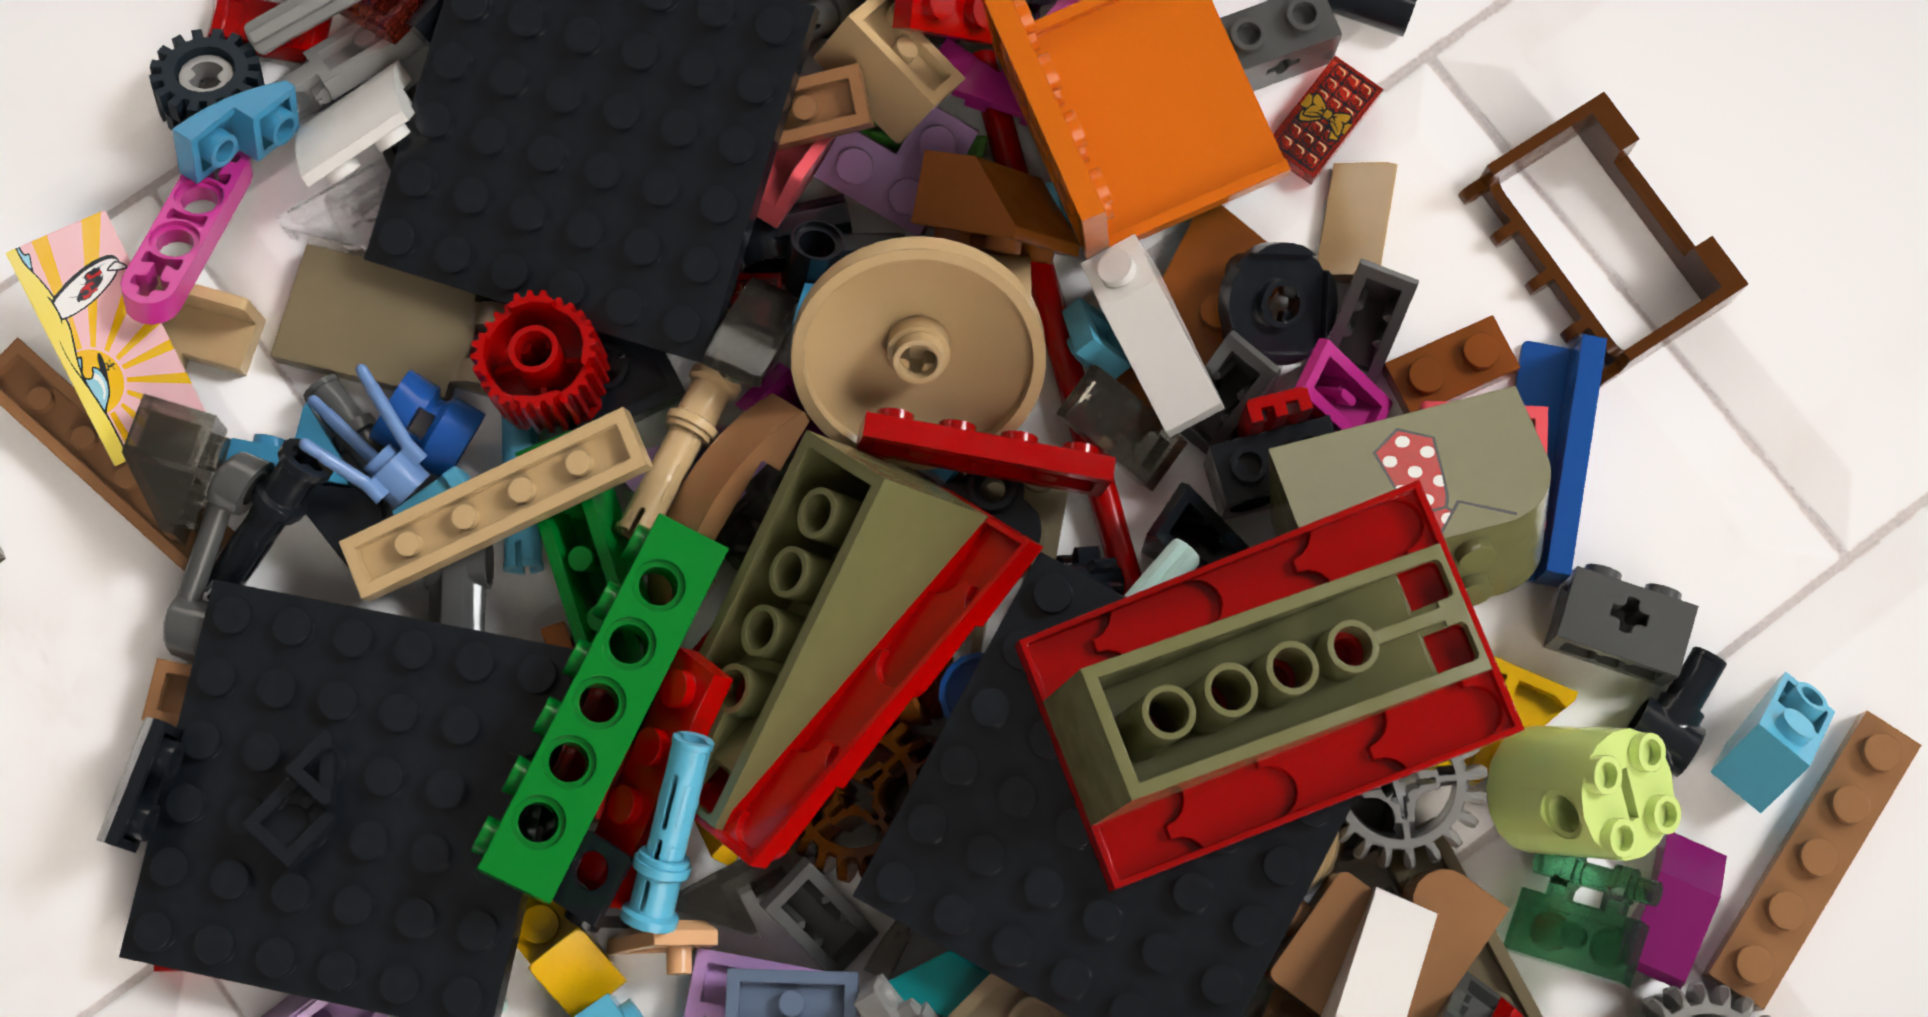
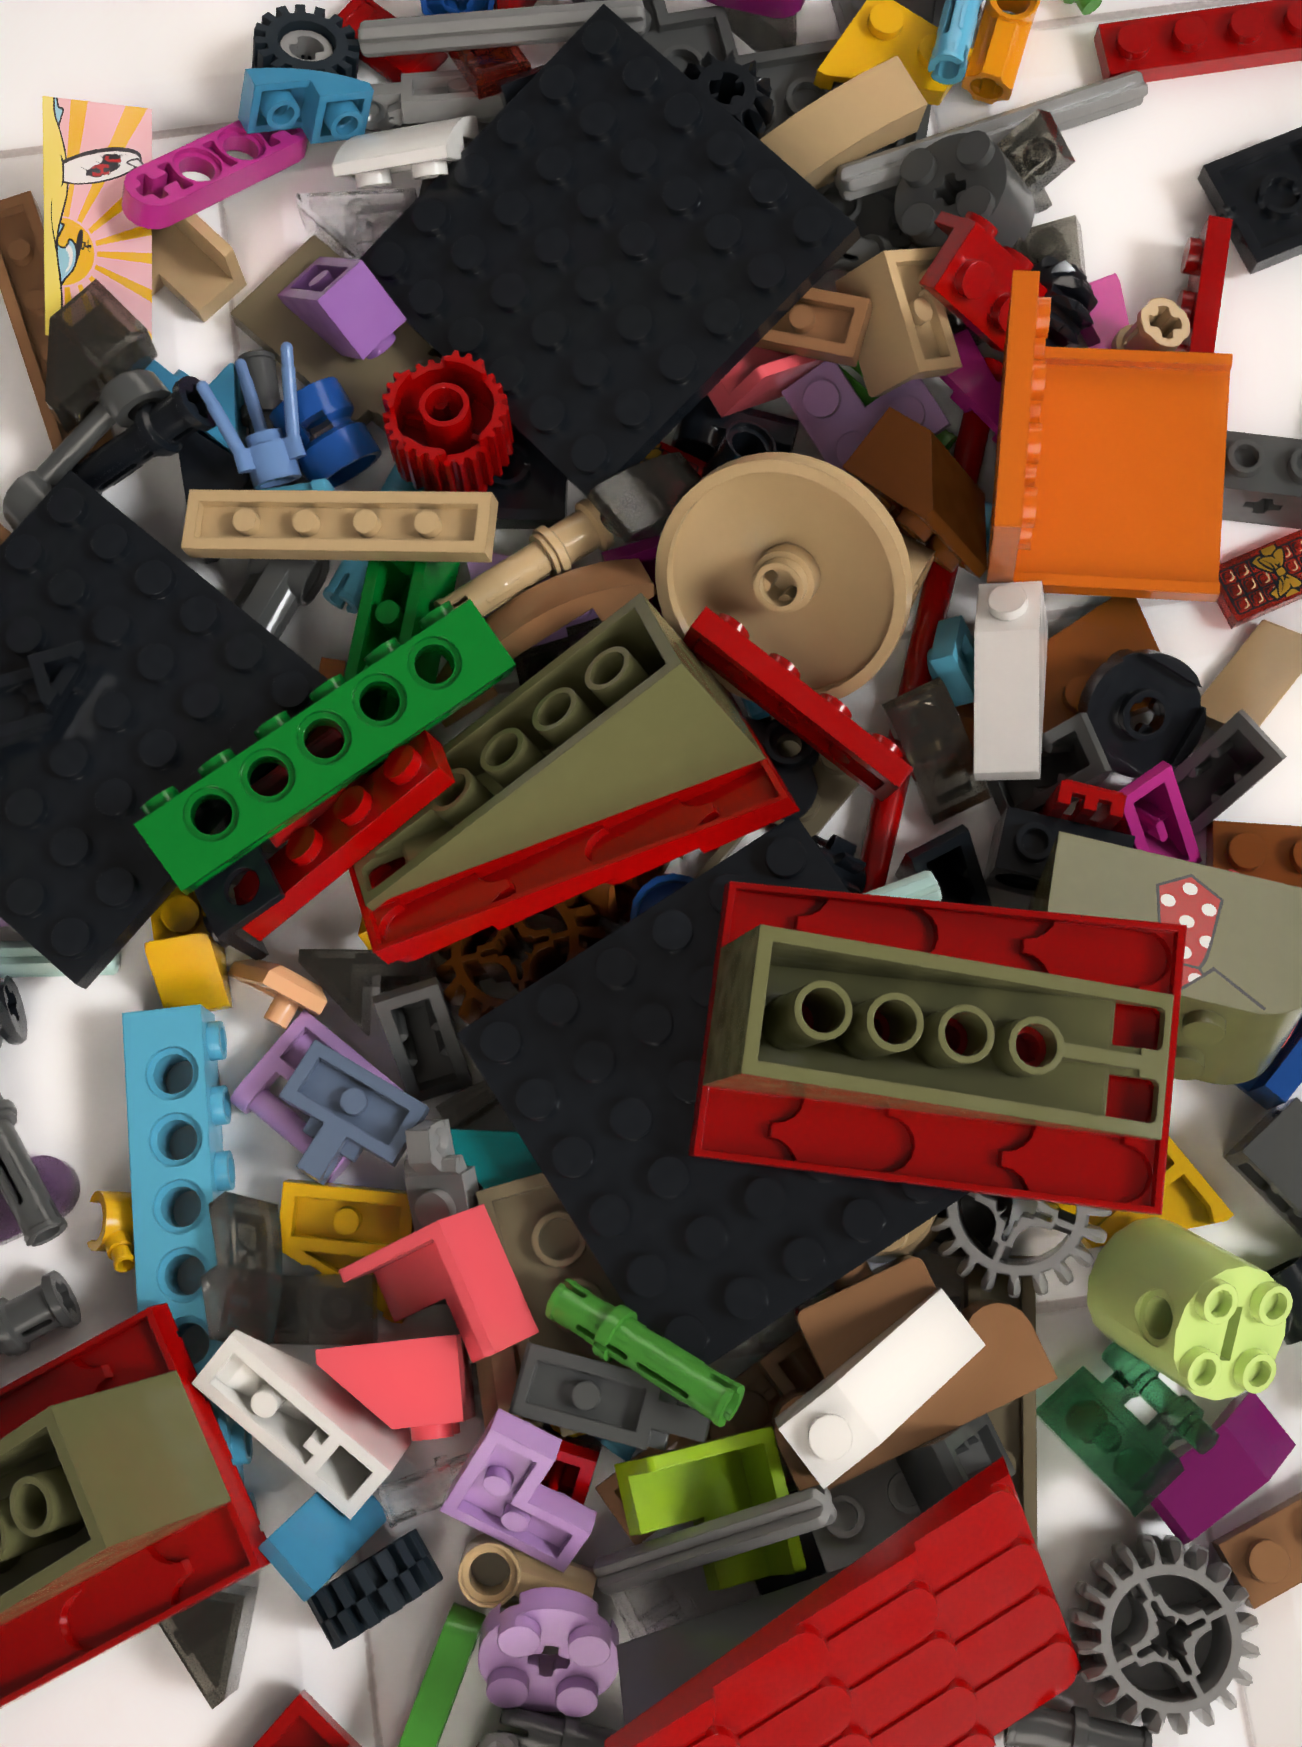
camera: 30 degrees right, 0 degrees up
medium azure pin [620,731,715,934] -> none
none -> medium lavender slope [277,257,407,360]

